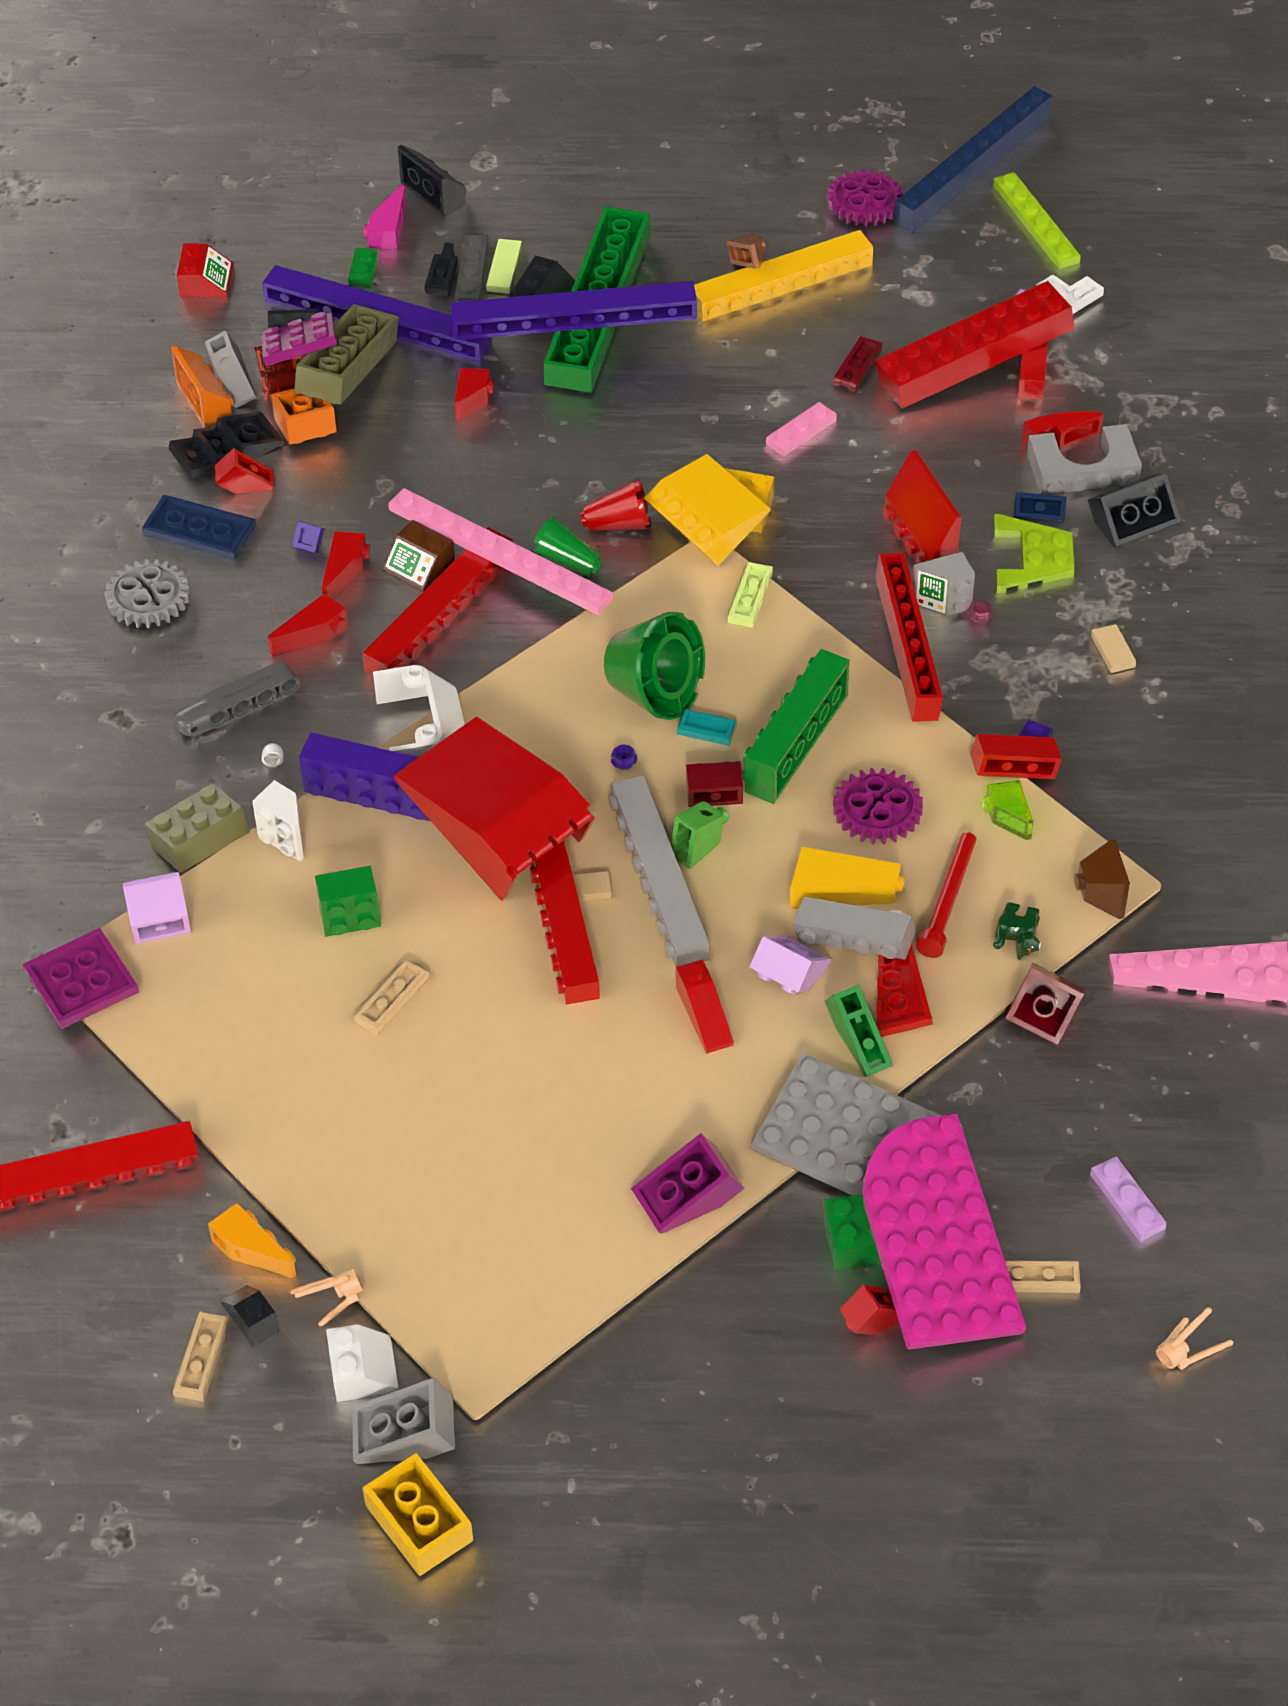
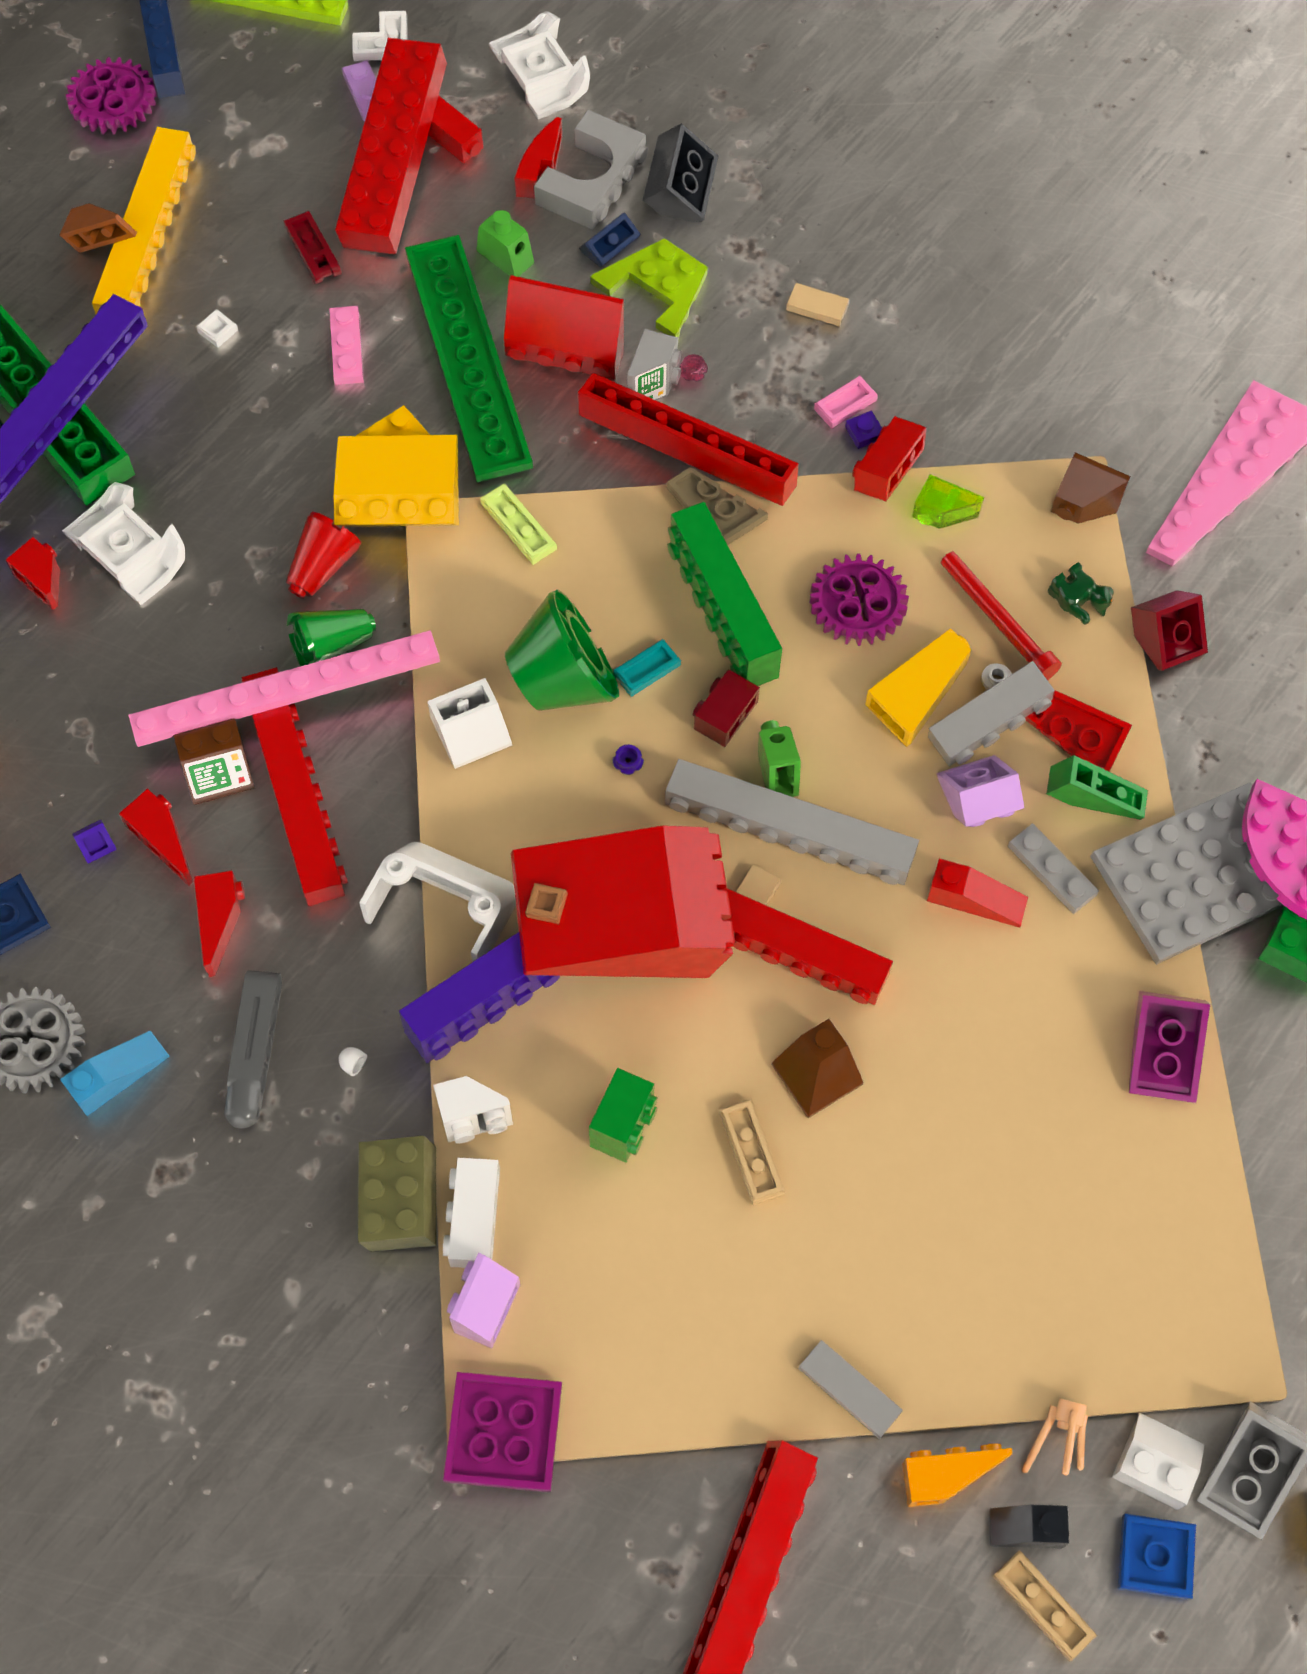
camera: 55 degrees left, 15 degrees up
none -> dark azure slope [60,1031,170,1116]
none -> white piece [62,482,185,606]
none -> white tile [196,309,238,348]
none -> green plate [405,235,533,482]
none -> white slope [428,678,512,769]
none -> white brick [443,1158,500,1268]
none -> bright green torso [476,210,534,277]
none -> white piece [489,11,590,119]
none -> medium nougat tile [525,883,568,924]
none -> dark tan wing [667,467,768,545]
none -> reddish brown slope [771,1019,864,1118]
none -> light grey tile [798,1340,903,1439]
none -> bright pink tile [814,376,878,429]
none -> light grey plate [1008,823,1099,914]
none -> blue tile [1118,1514,1196,1600]

